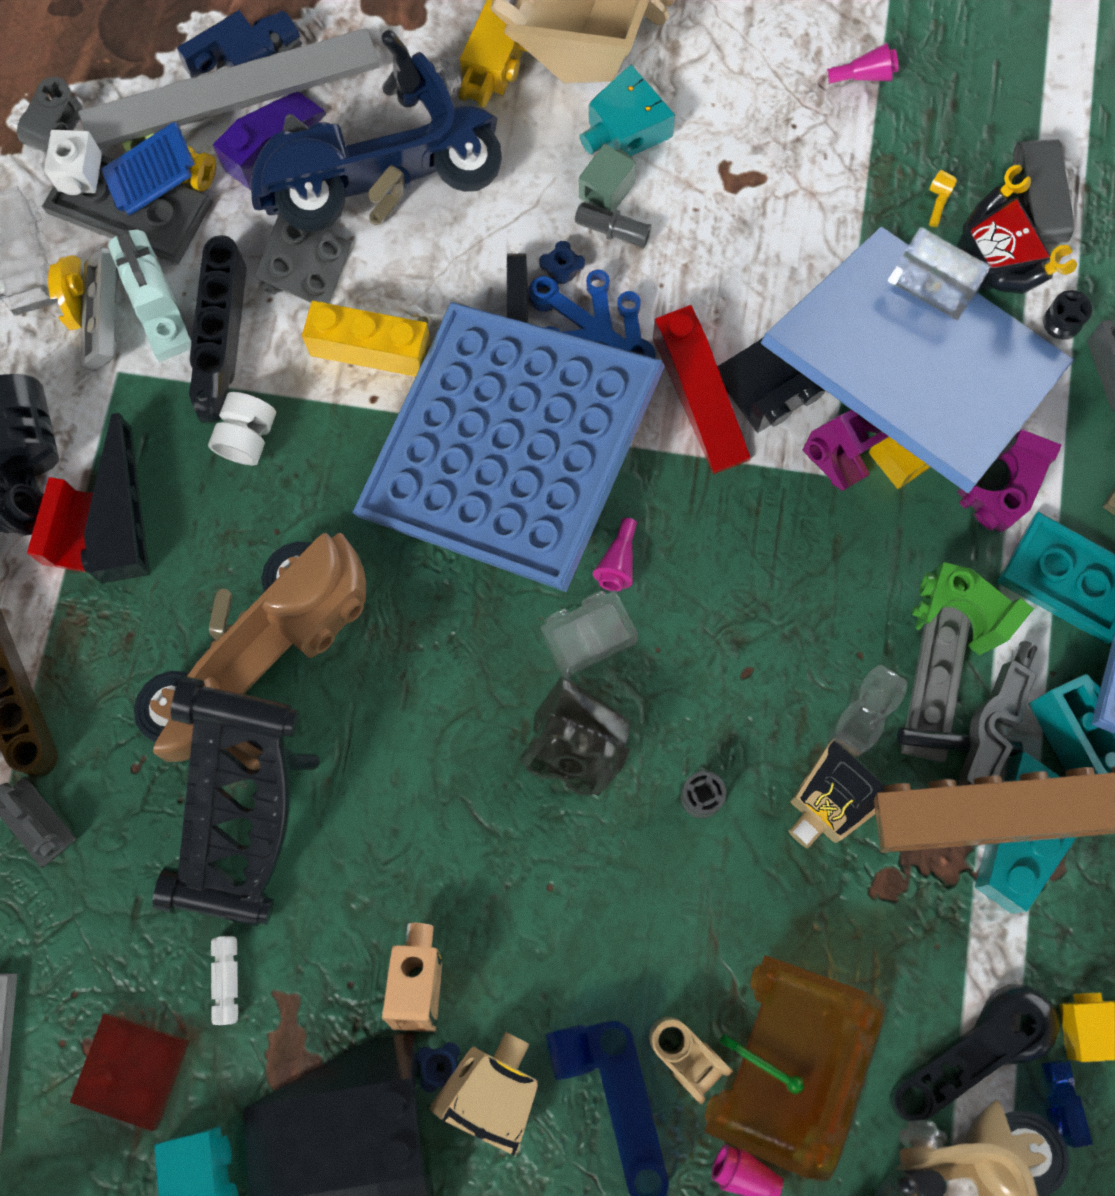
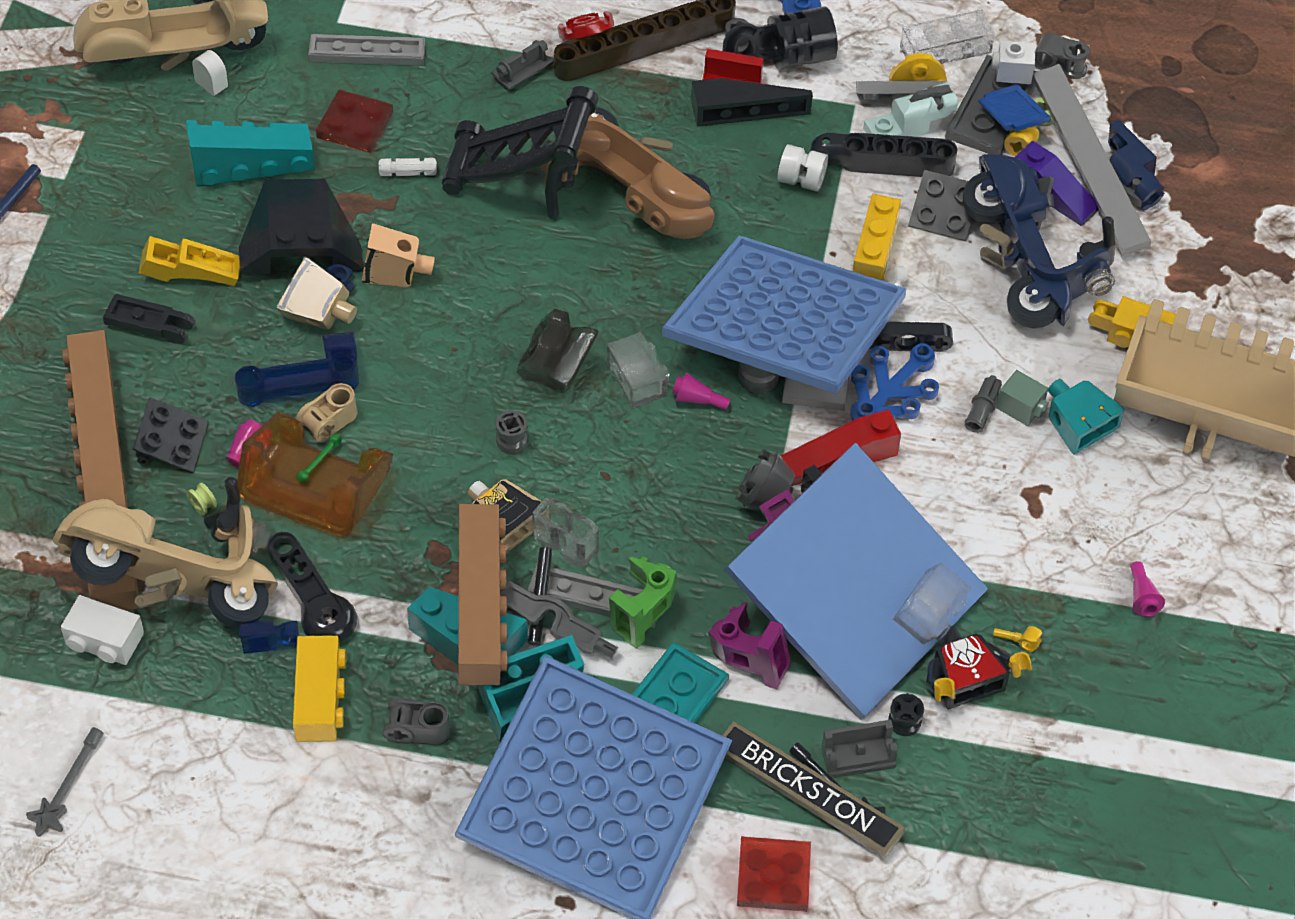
camera: 85 degrees right, 20 degrees down
dark blue plate [539,241,585,284] -> none
dark grey beam [1013,139,1074,244] -> none
none -> dark grey cone [735,449,795,511]

